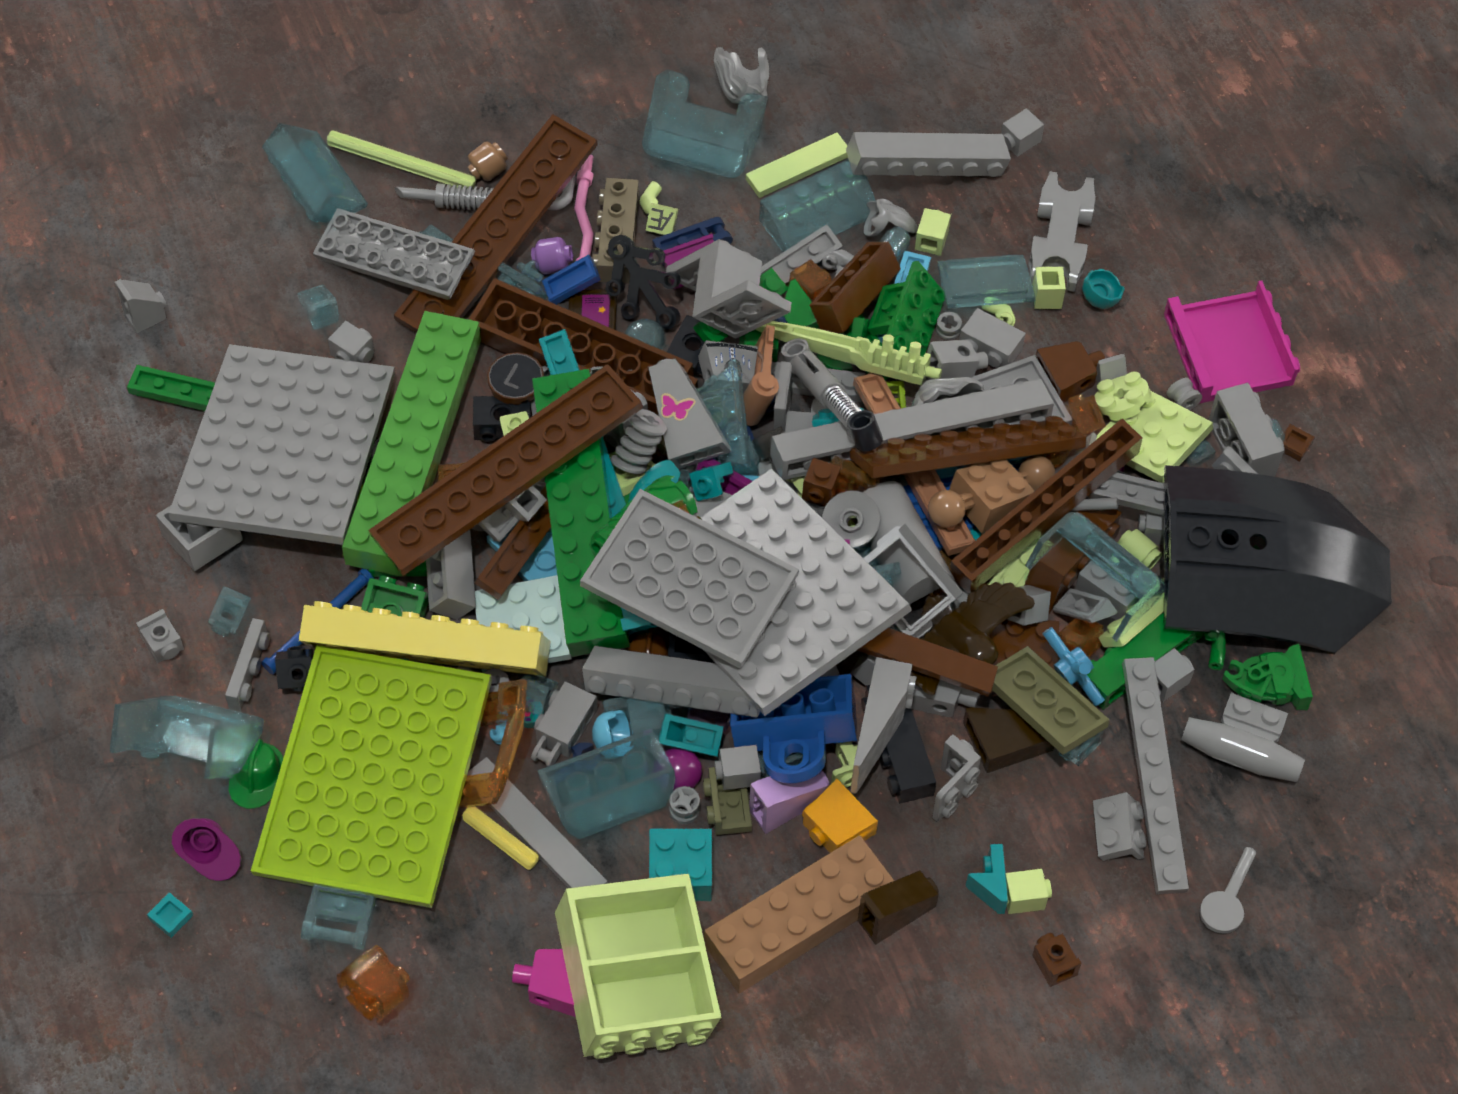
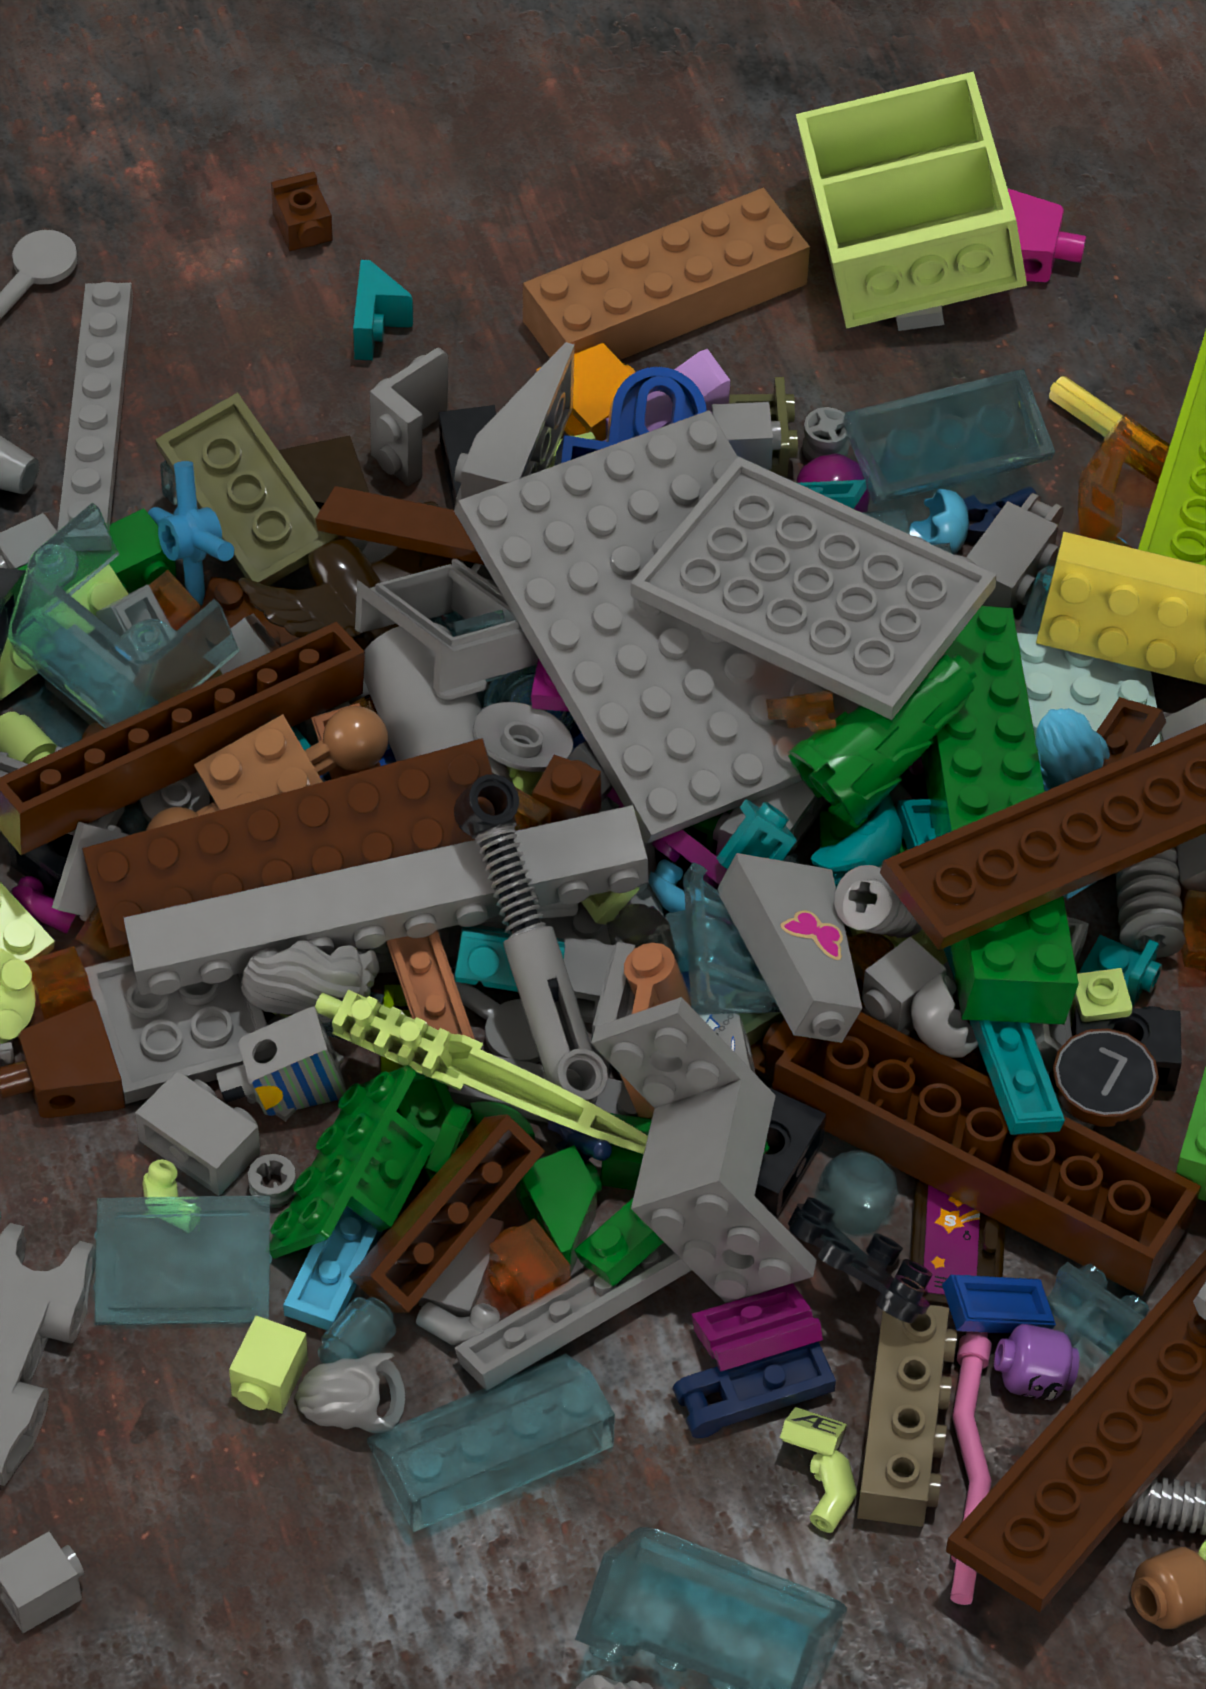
camera: 175 degrees left, 5 degrees down
light grey tile [465,757,608,888] -> none
teal brick [649,829,712,901] -> none
yellowish green tile [746,133,848,198] -> none
light grey brick [846,132,1011,177] -> none
dark brown slope [857,870,939,945] -> none
yellowish green brick [1005,869,1052,914] -> none
yellowish green brick [1032,267,1066,309] -> none
light grey bracket [1093,792,1146,861] -> none
none -> medium azure piece [1035,708,1110,789]

